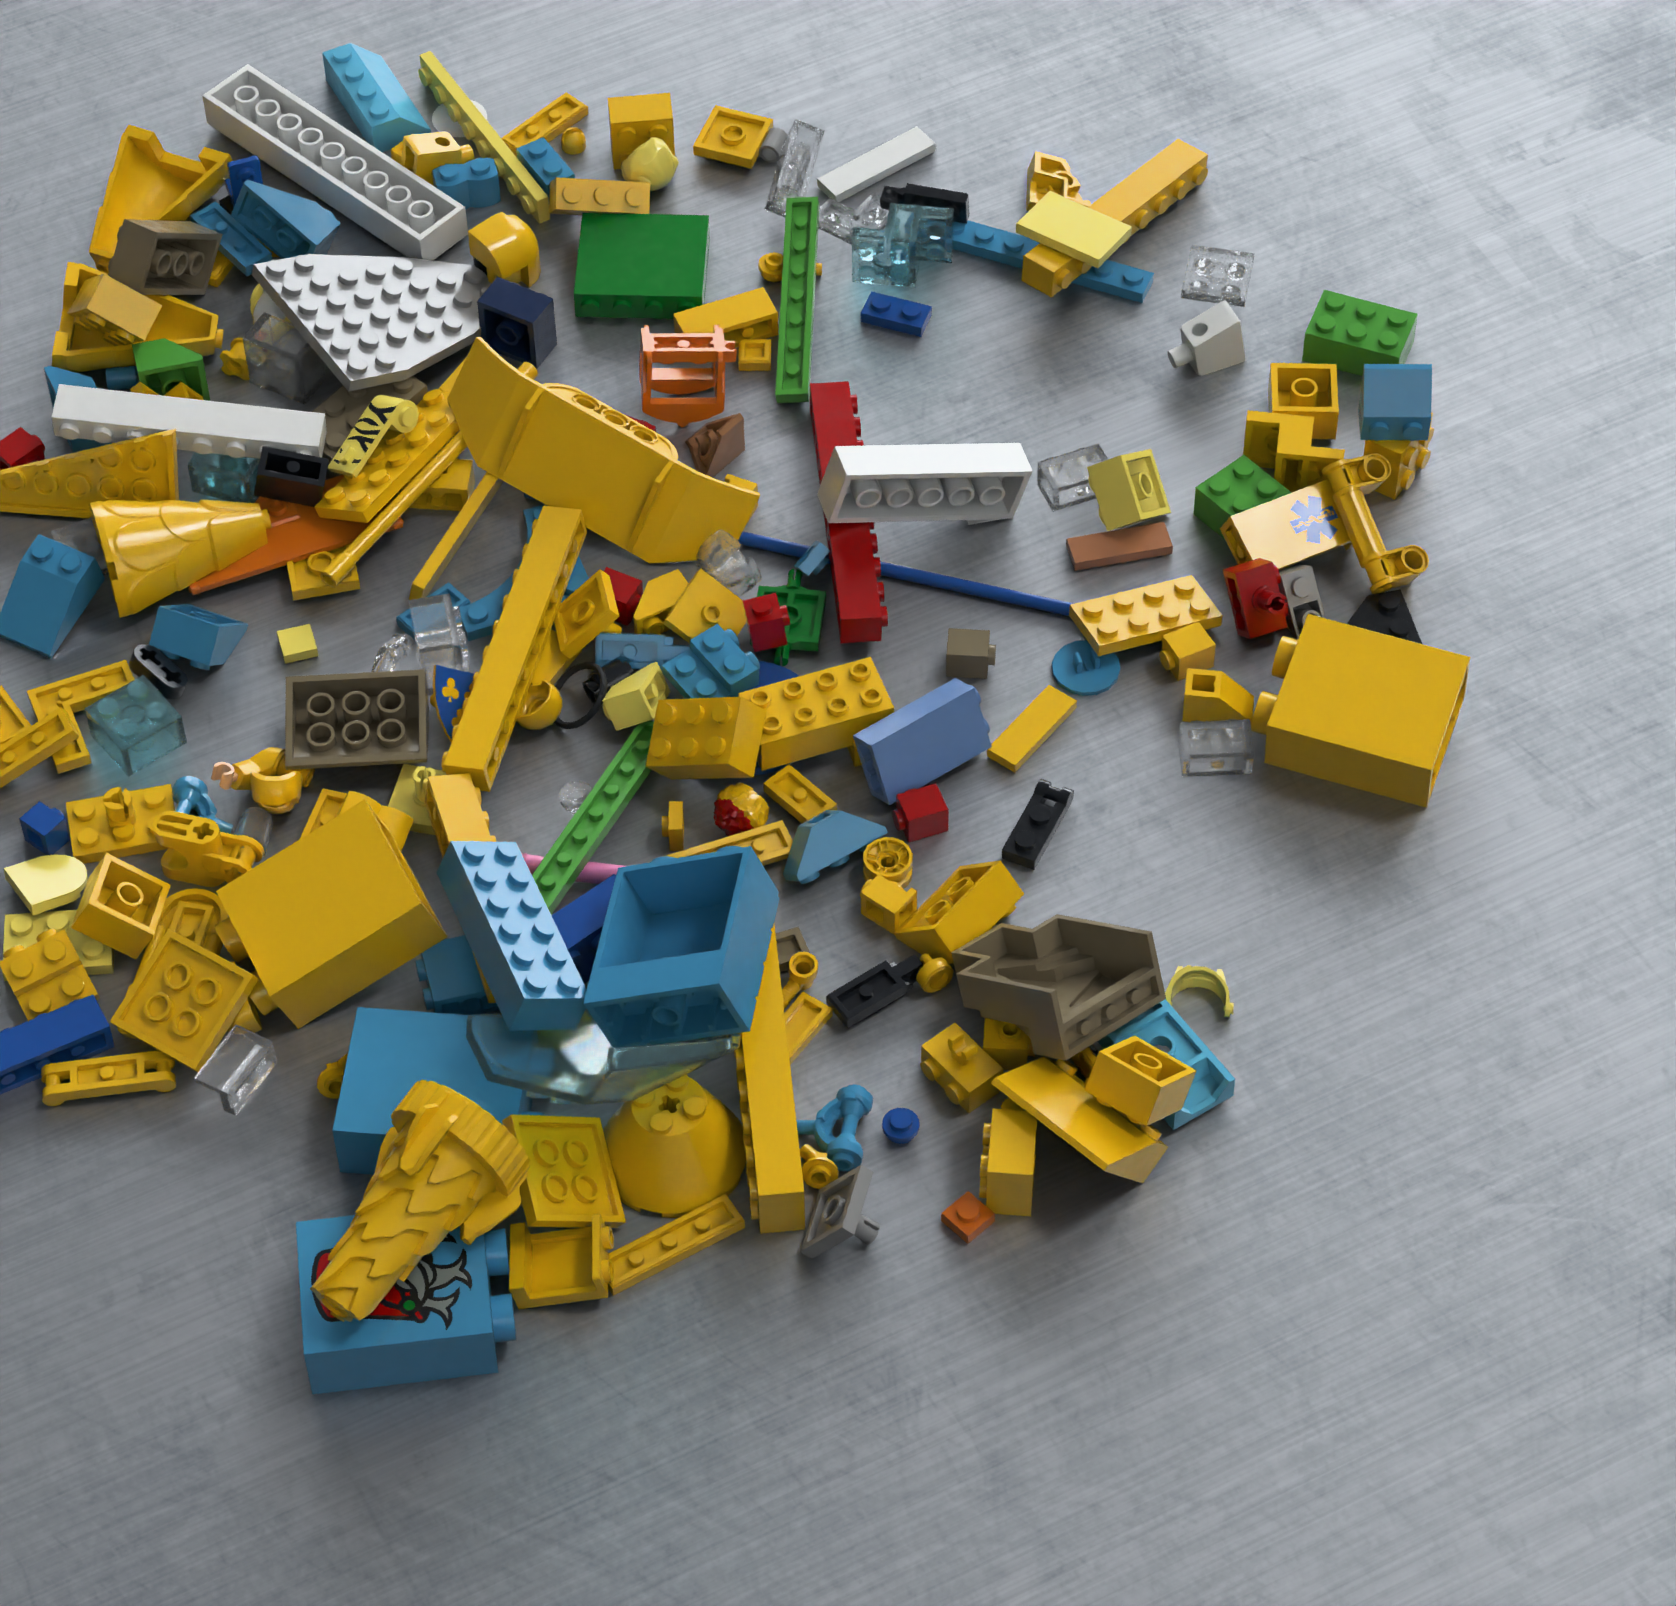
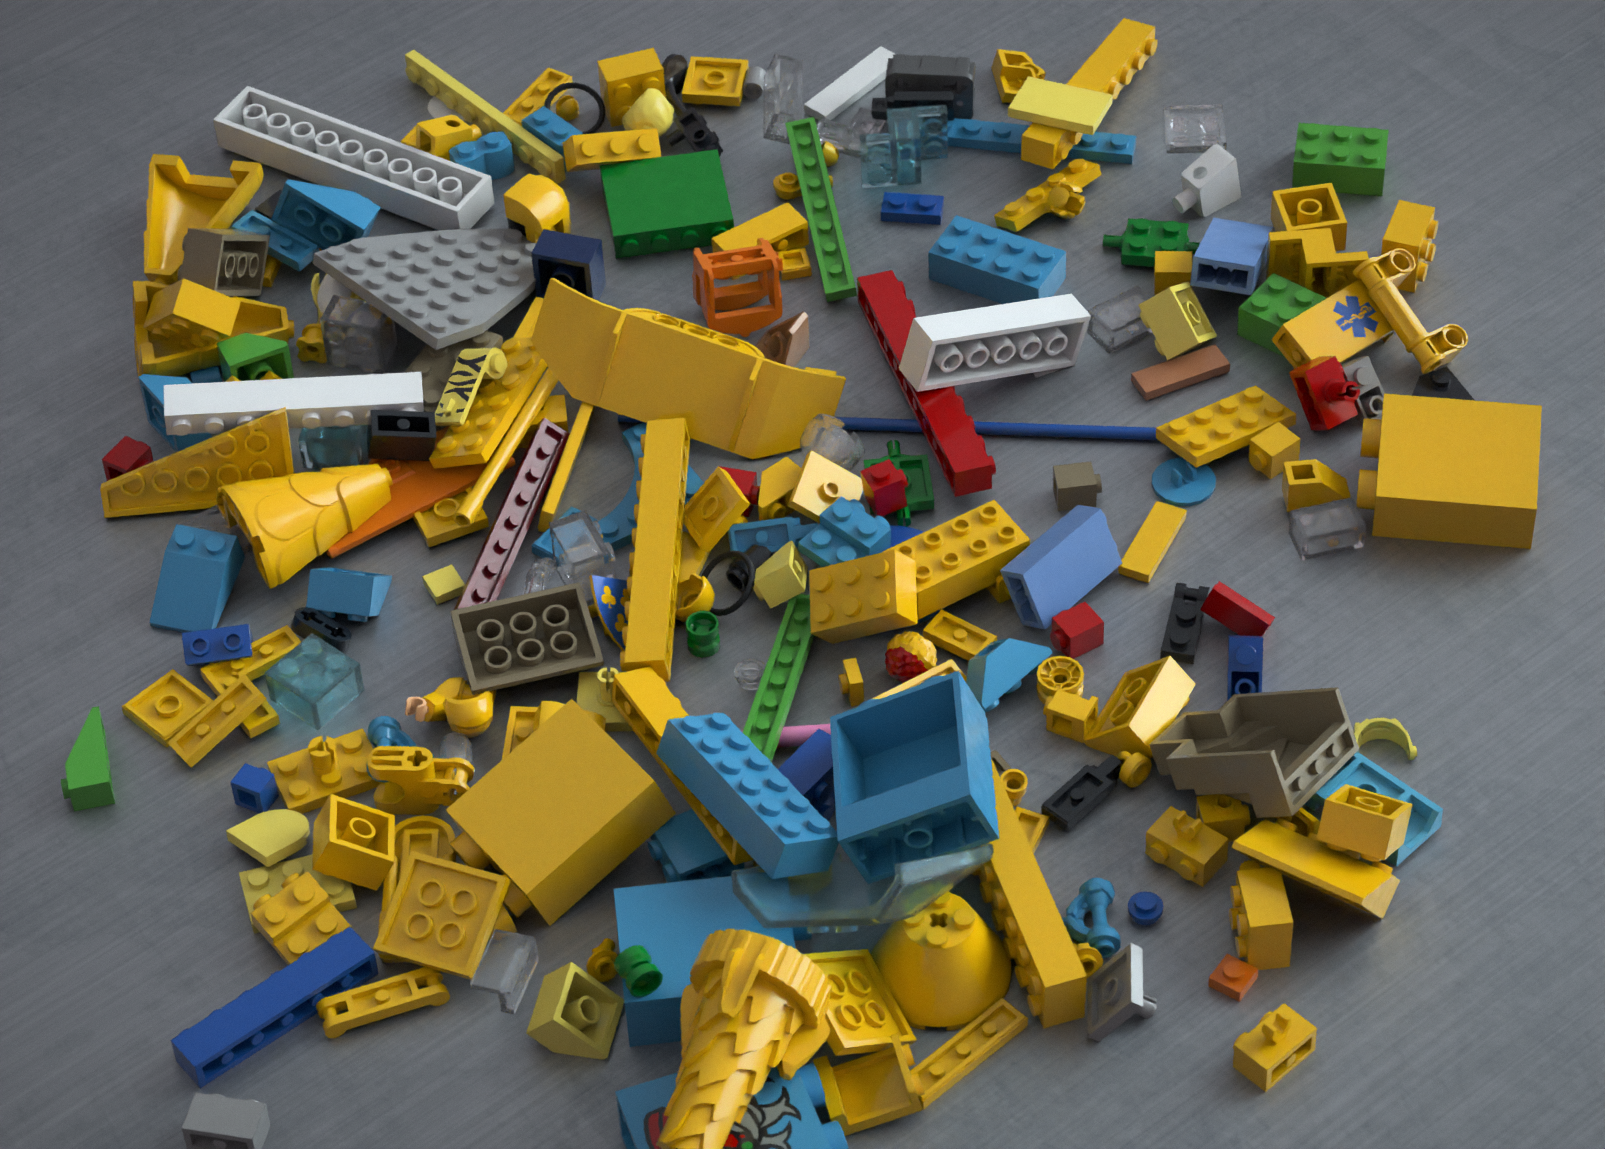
camera: 10 degrees left, 5 degrees down
blue bracket [225,155,263,207] -> none
medium azure slope [322,43,432,152] -> none
dark azure plate [794,541,830,576] -> none
dark azure slope [1358,364,1432,441] -> none
none -> blue bracket [182,624,253,666]
none -> plate [454,418,570,610]
none -> light yellow slope [526,962,624,1060]
none -> black tyre [544,83,606,134]
none -> green wheel [614,945,663,997]
none -> black piece [662,54,723,158]
none -> green wheel [686,611,720,658]
none -> yellow hinge [821,141,839,167]
none -> dark grey axle [885,54,976,119]
none -> dark azure brick [928,215,1066,304]
none -> yellow plate [994,159,1102,232]
none -> green plate [1103,218,1200,267]
none -> yellow brick [1154,251,1192,295]
none -> medium blue brick [1190,218,1274,295]
none -> red panel [1200,581,1275,637]
none -> blue slope [1227,635,1263,701]
none -> yellow brick [1233,1003,1317,1092]

